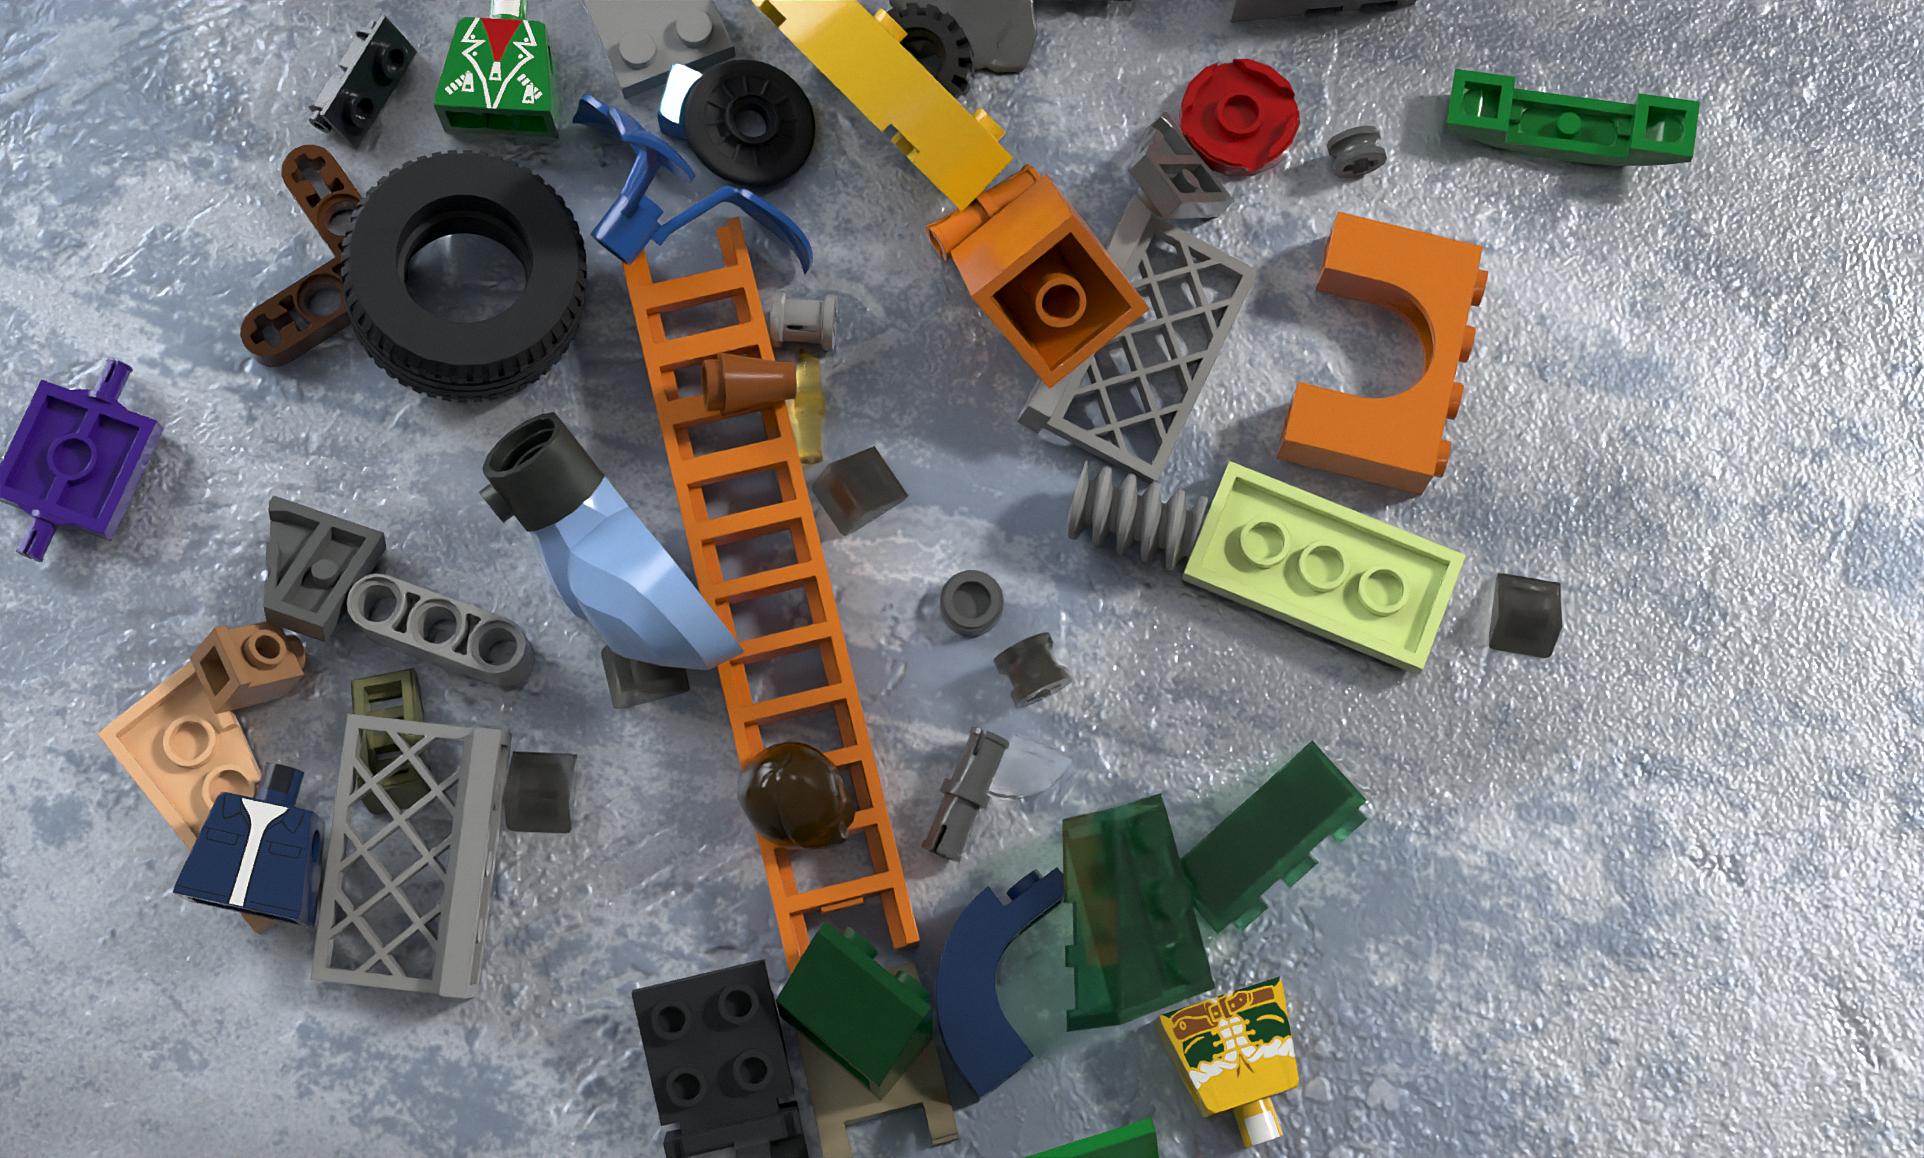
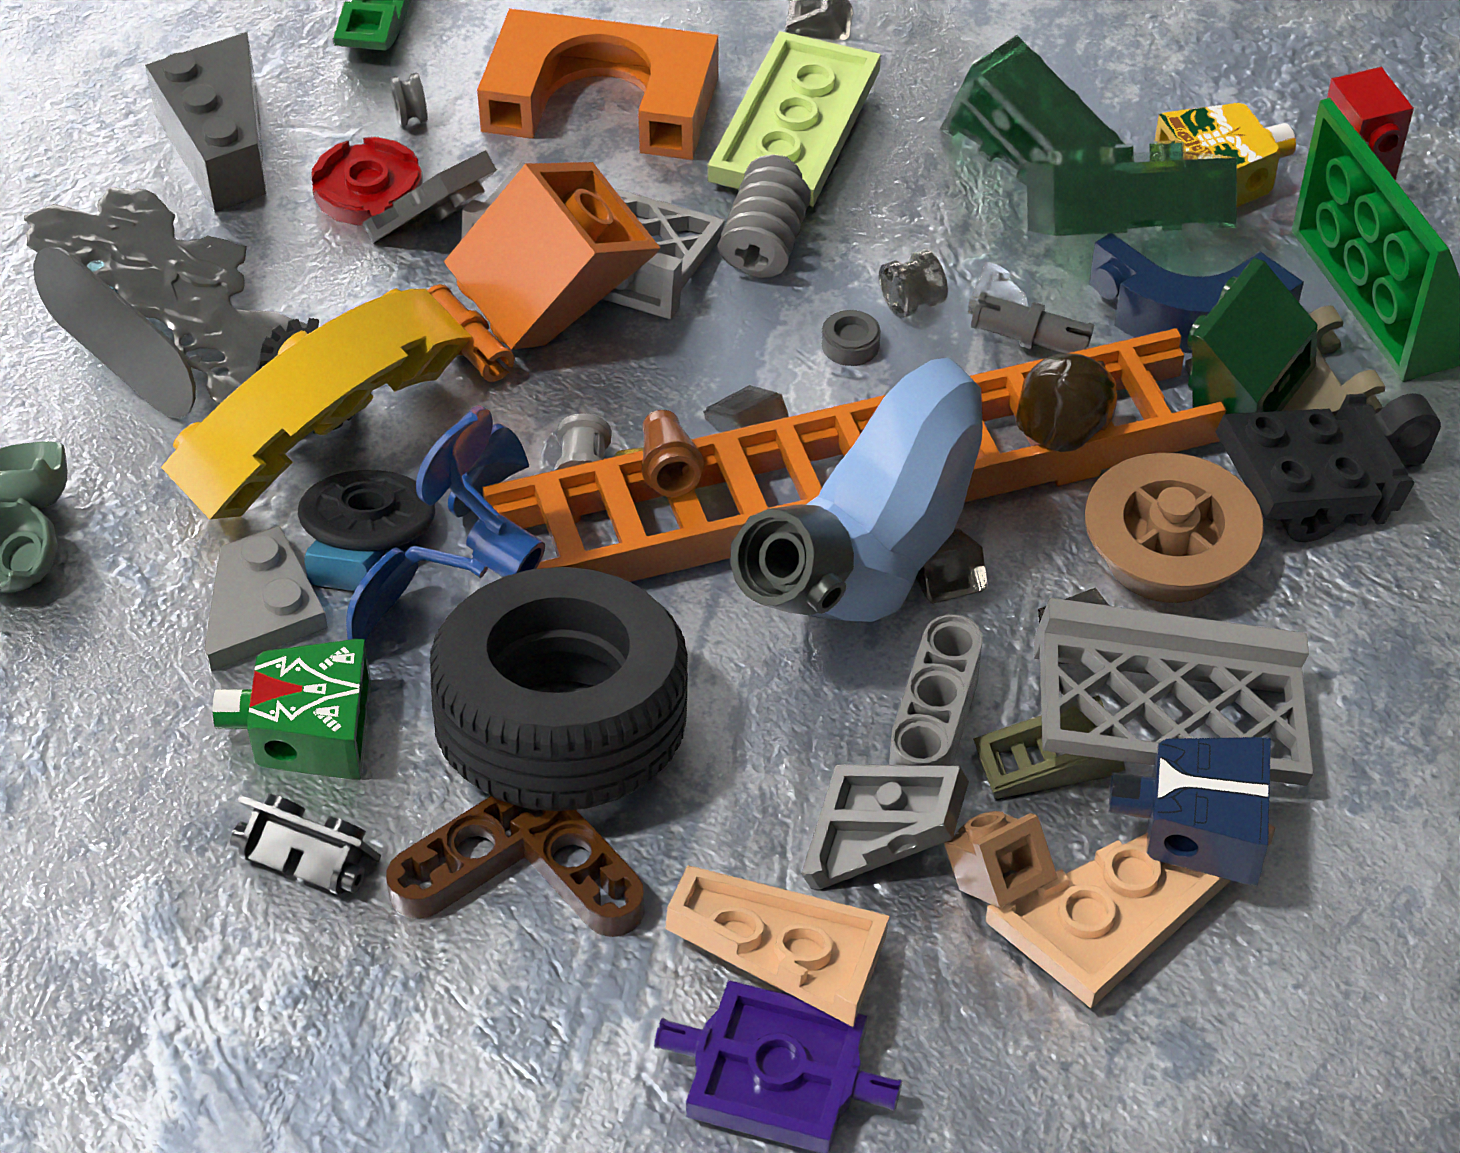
camera: 90 degrees left, 25 degrees down
none -> light nougat wing [665,865,889,1027]
none -> medium nougat wheel [1085,453,1263,603]

